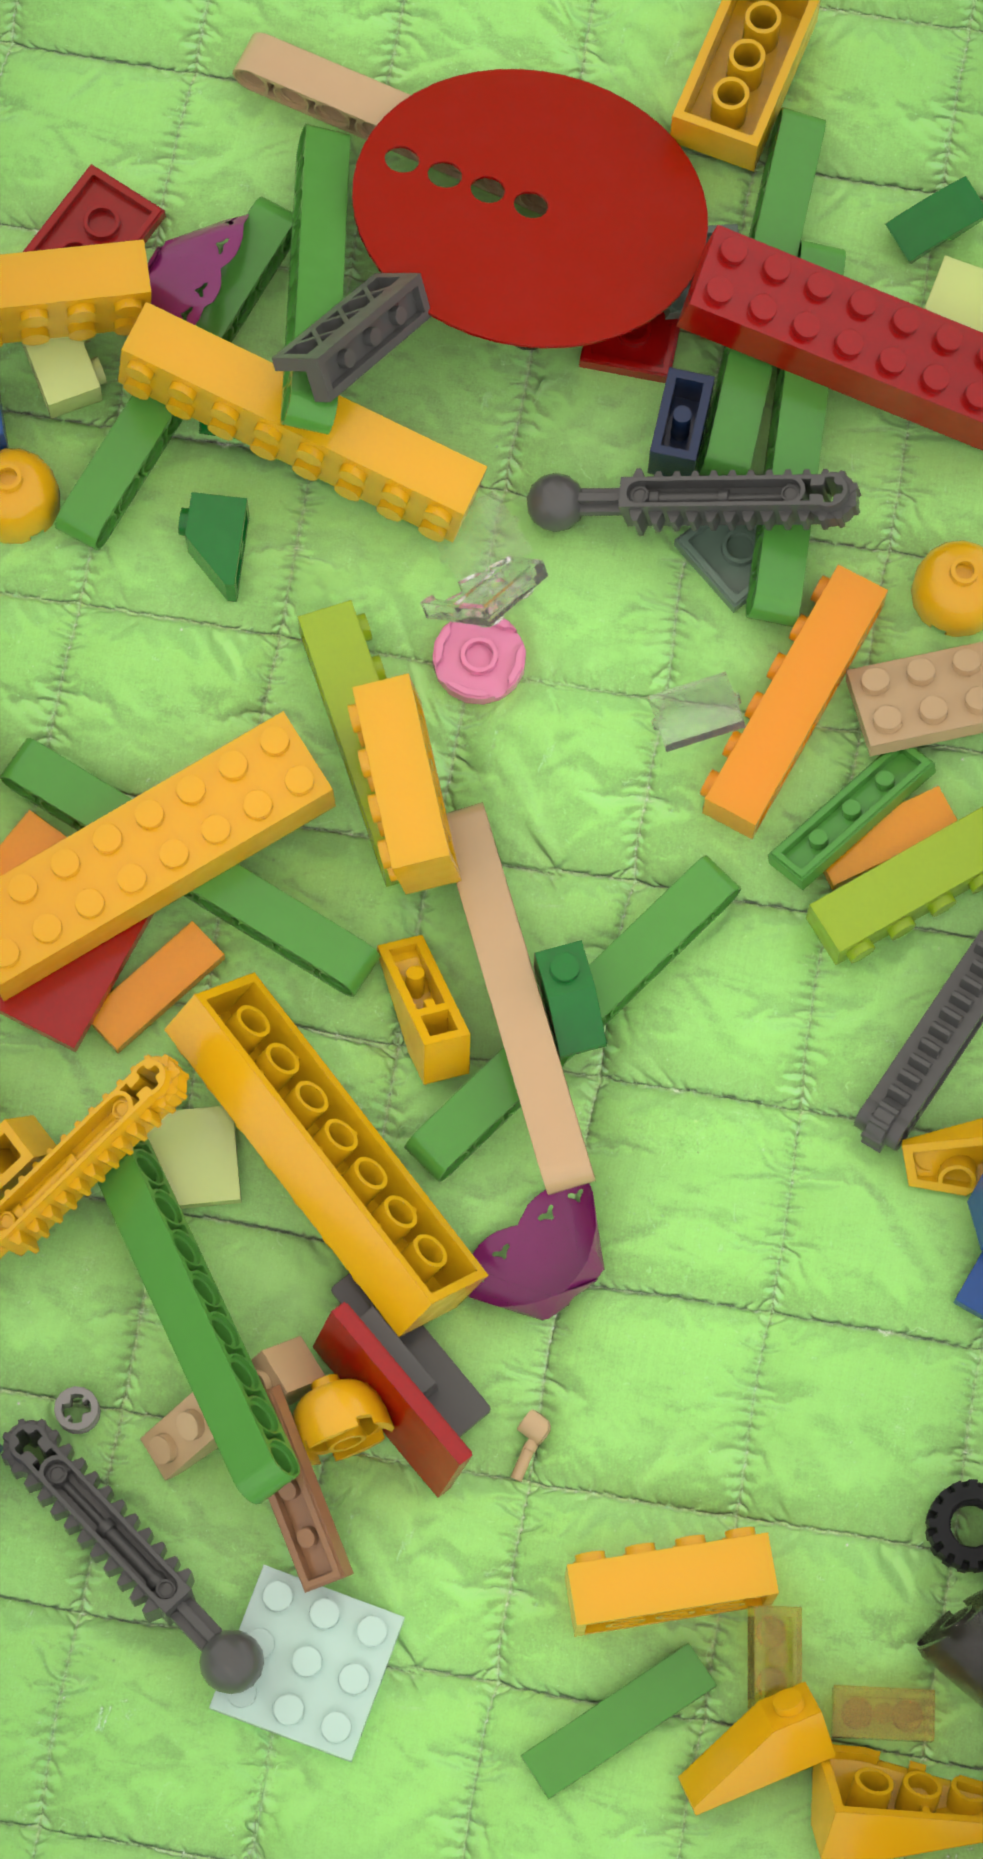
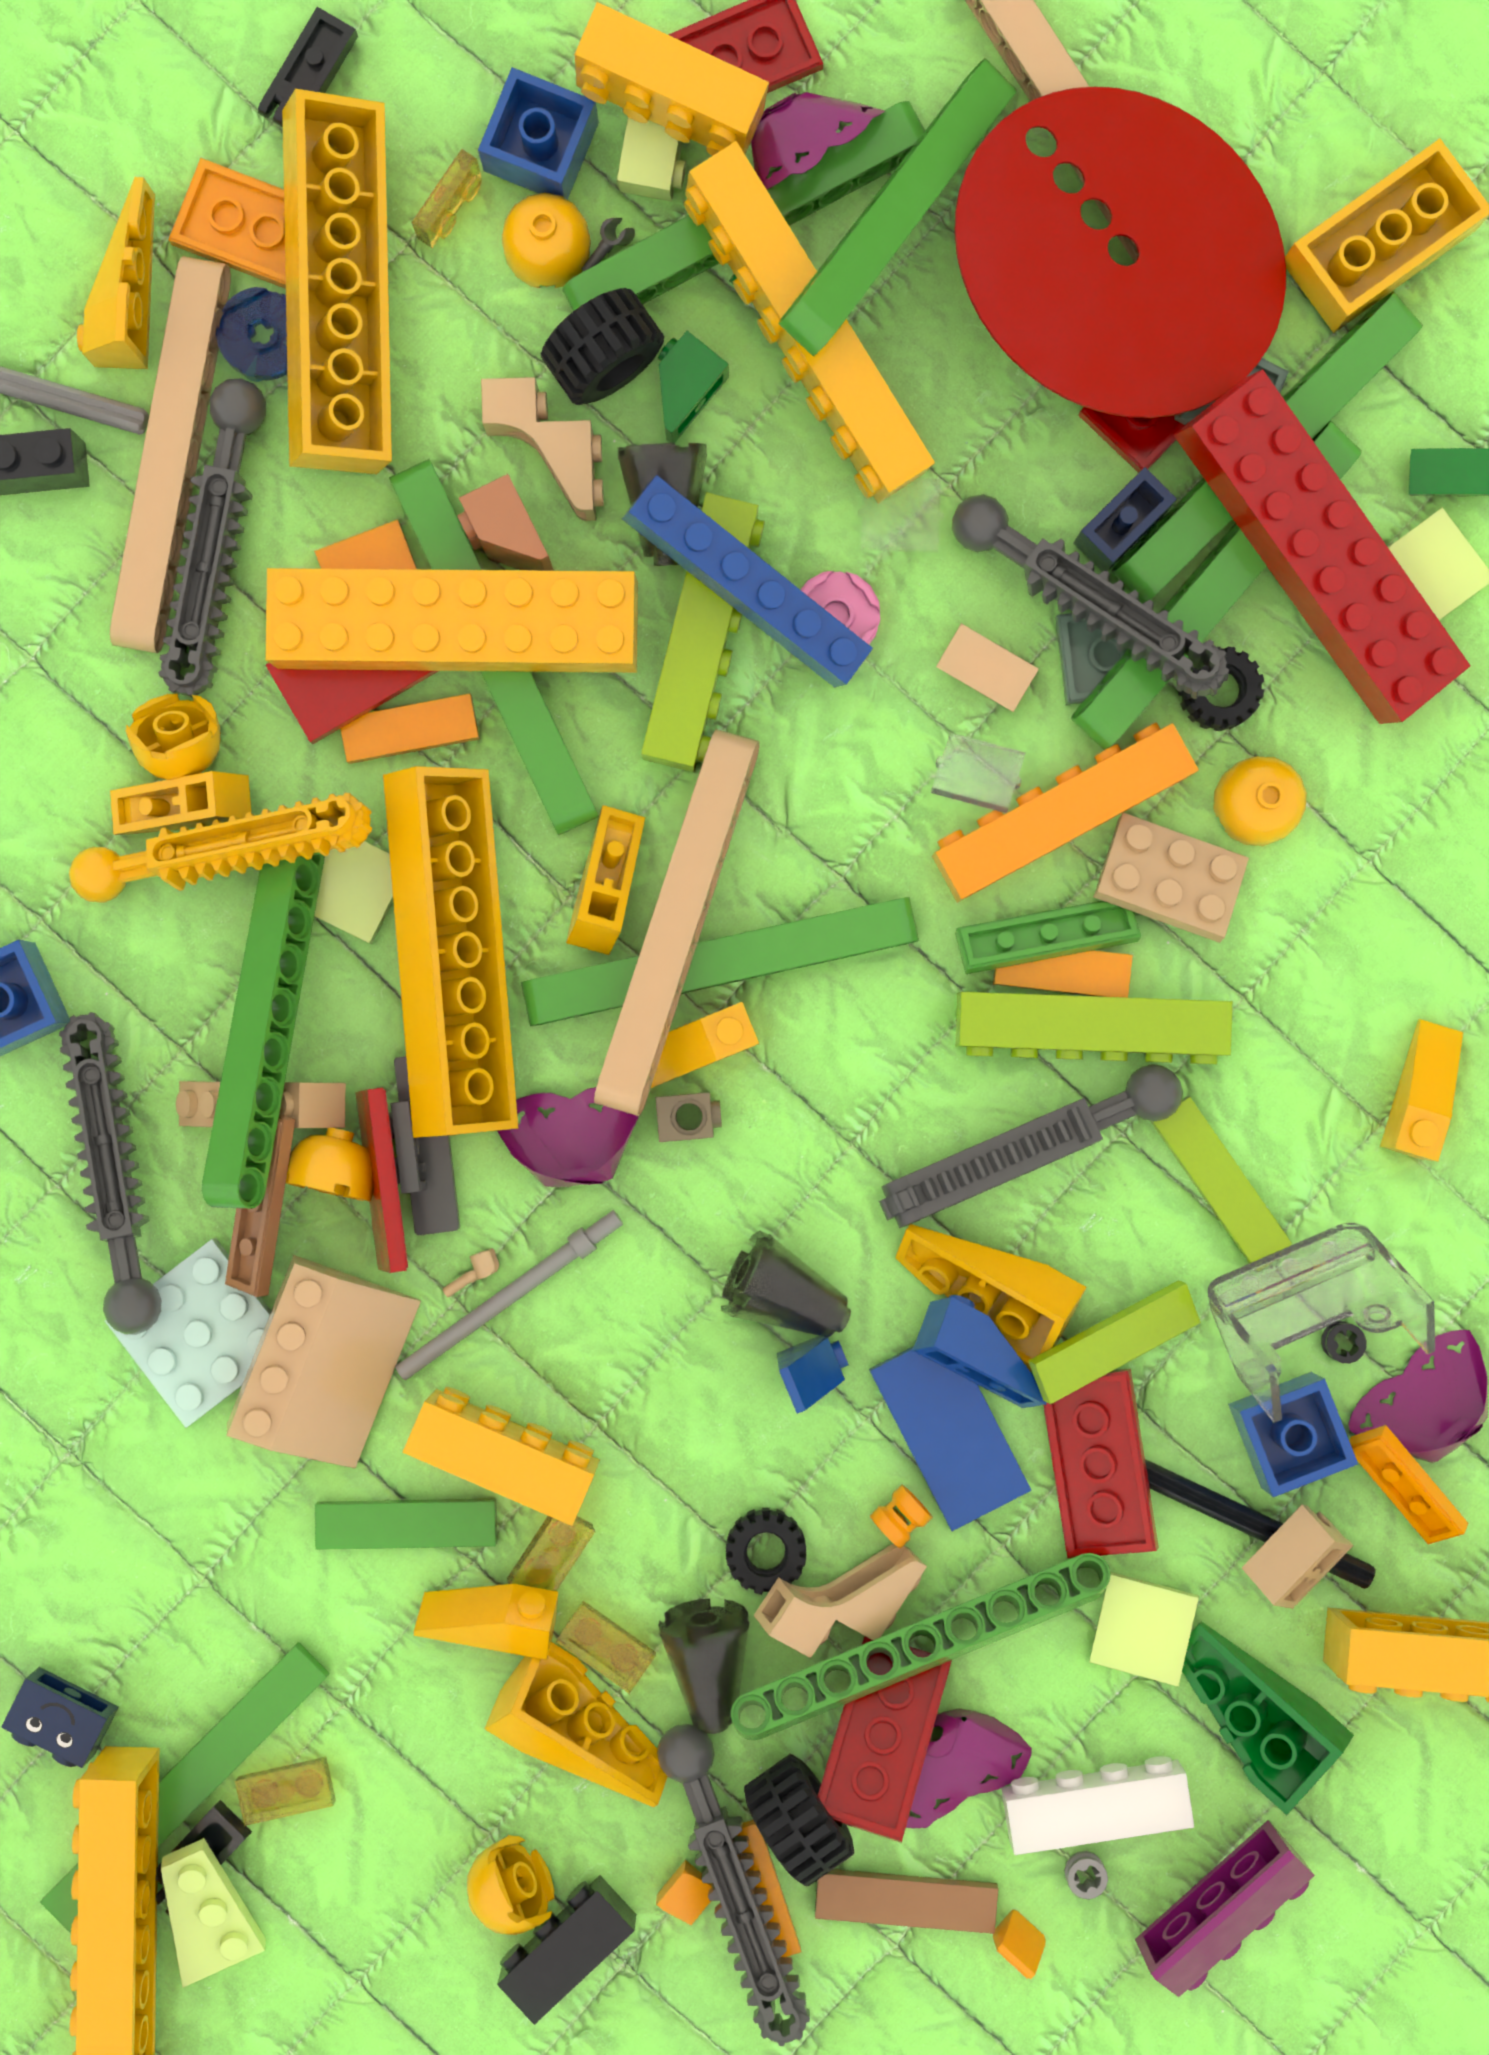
camera: 30 degrees right, 15 degrees up
light grey bush [54,1386,101,1434] -> none
dark grey fence [272,273,432,402] -> none
yellow brick [348,673,462,894] -> none
clear wing [420,556,549,627] -> none
green slope [534,940,607,1059] -> none
none -> tan slope [227,1255,421,1468]
none -> light grey bar [395,1210,623,1381]
none -> nougat slope [457,474,554,571]
none -> tan arch [481,377,604,521]
none -> black tyre [541,288,664,405]
none -> dark grey hand [582,218,635,271]
none -> clear smoke cone [617,443,707,566]
none -> blue brick [622,475,873,688]
none -> yellow slope [650,1002,759,1089]
none -> dark tan brick [655,1092,722,1142]
none -> clear smoke cone [721,1230,851,1337]
none -> blue slope [777,1333,849,1414]
none -> tan hinge [936,623,1039,712]
none -> black tyre [1178,646,1265,731]

